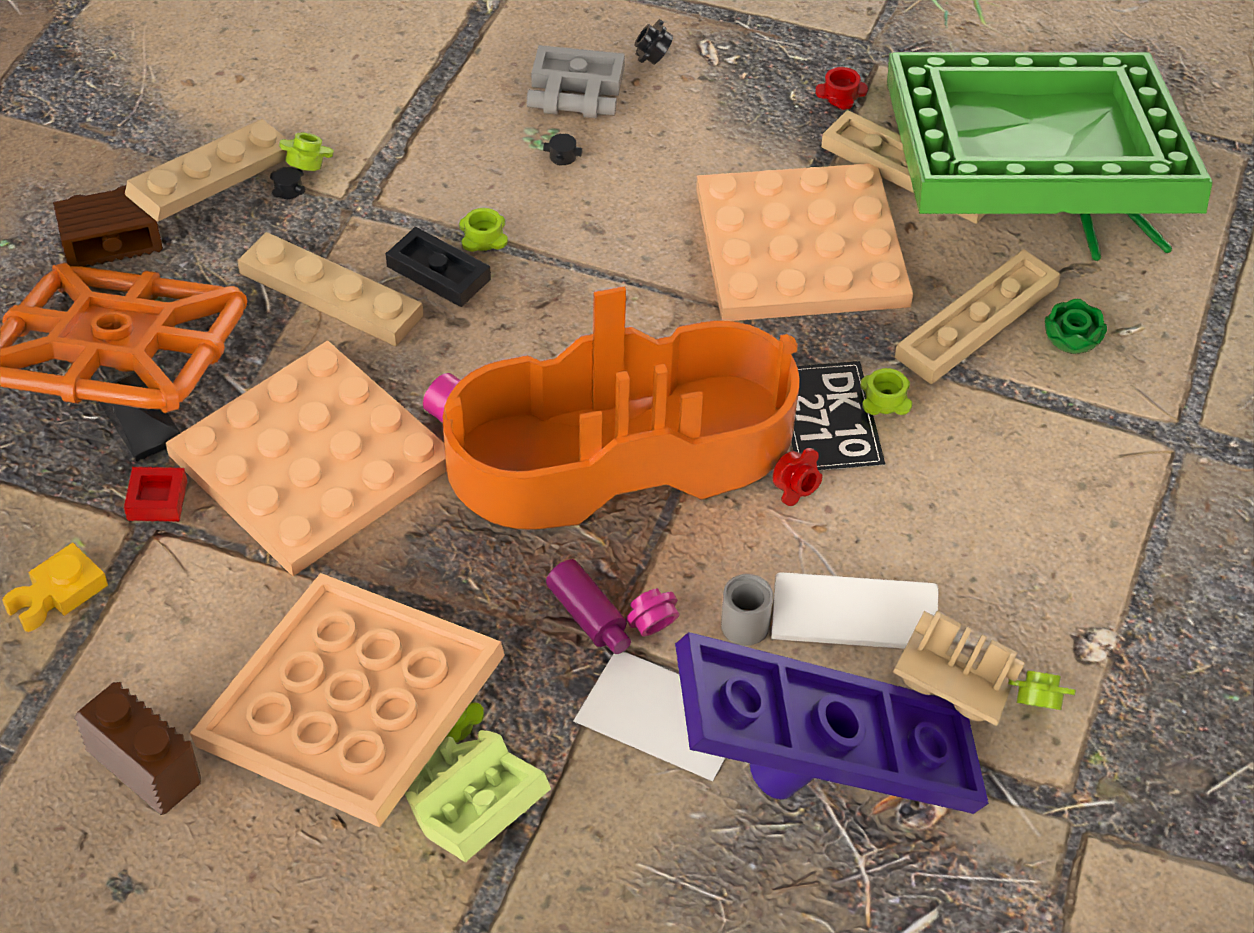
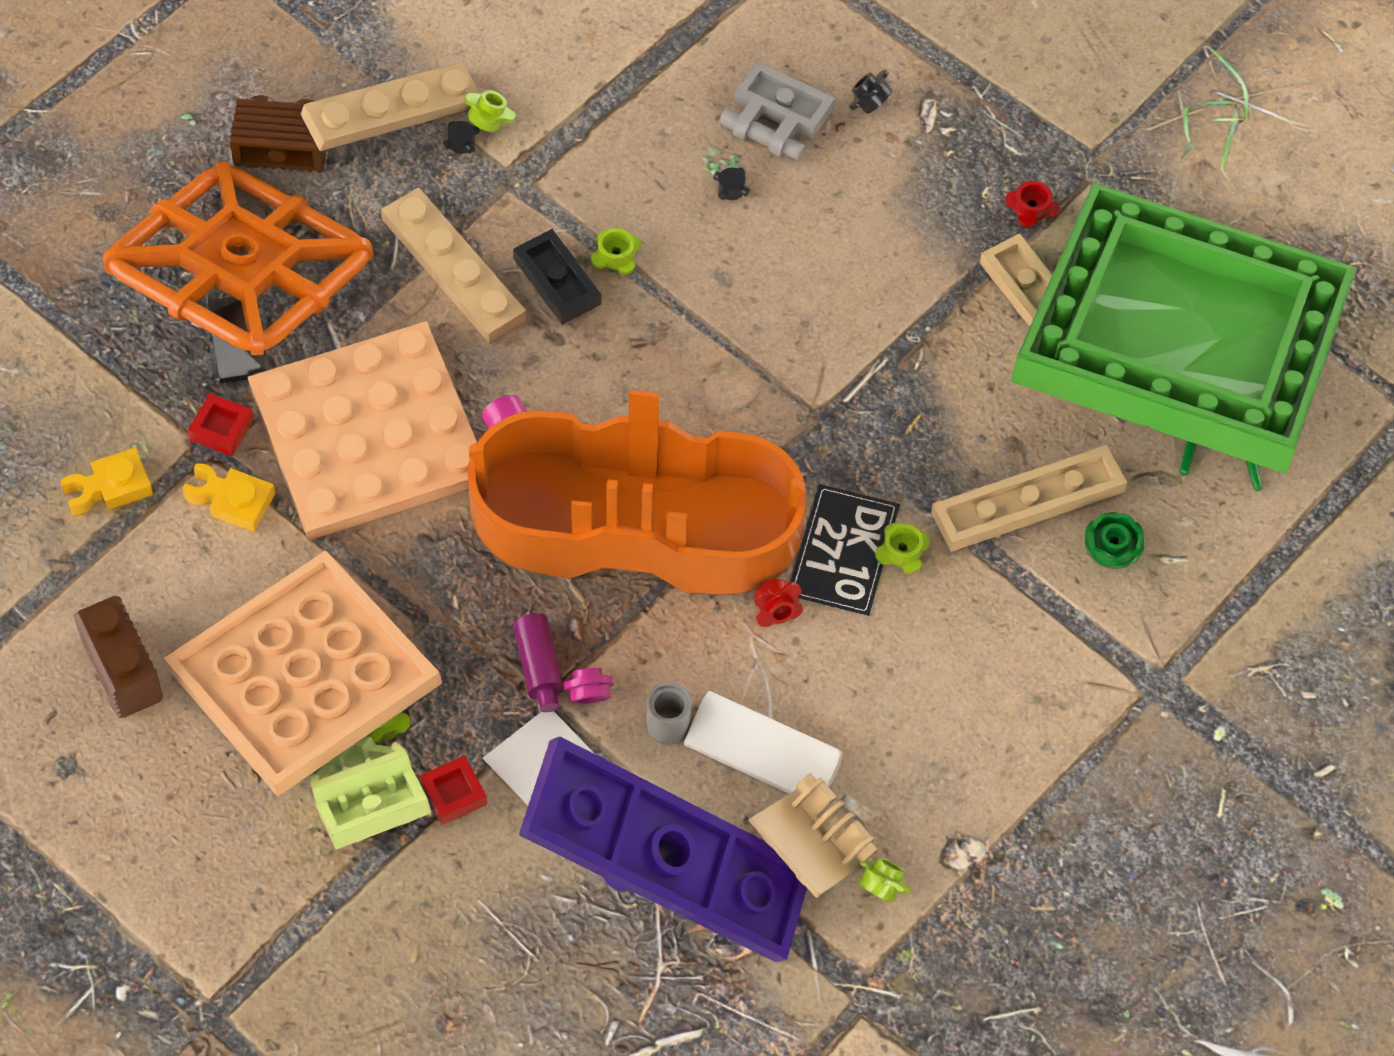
camera: 20 degrees right, 10 degrees up
light nougat plate [696,164,913,321] -> none
none -> yellow plate [183,463,276,532]
none -> red plate [419,755,487,825]

